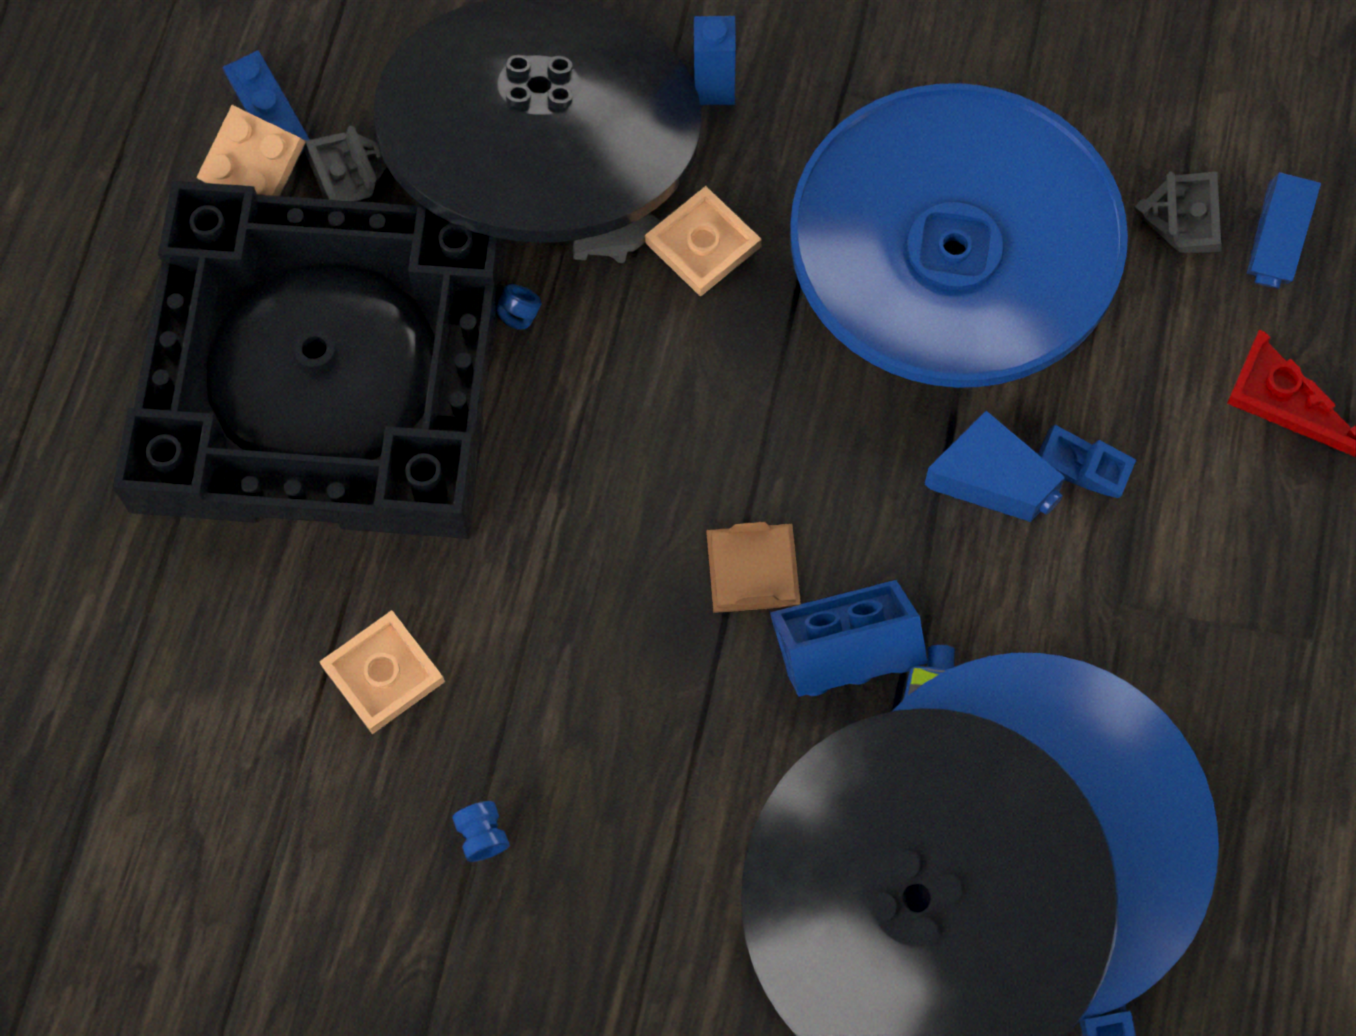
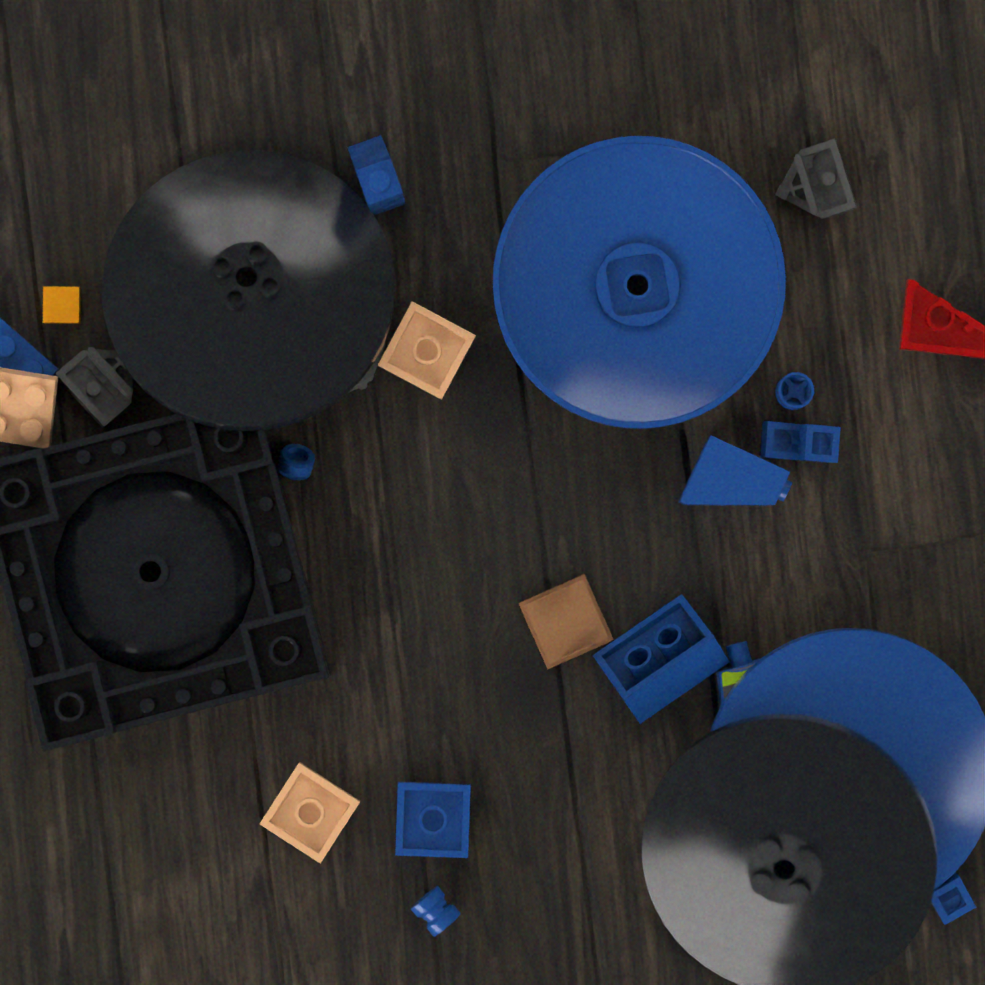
camera: 25 degrees left, 20 degrees up
blue slope [1246,172,1321,289] -> none
none -> light orange tile [43,286,81,324]
none -> blue plate [395,781,471,858]
none -> blue wheel [775,372,814,410]

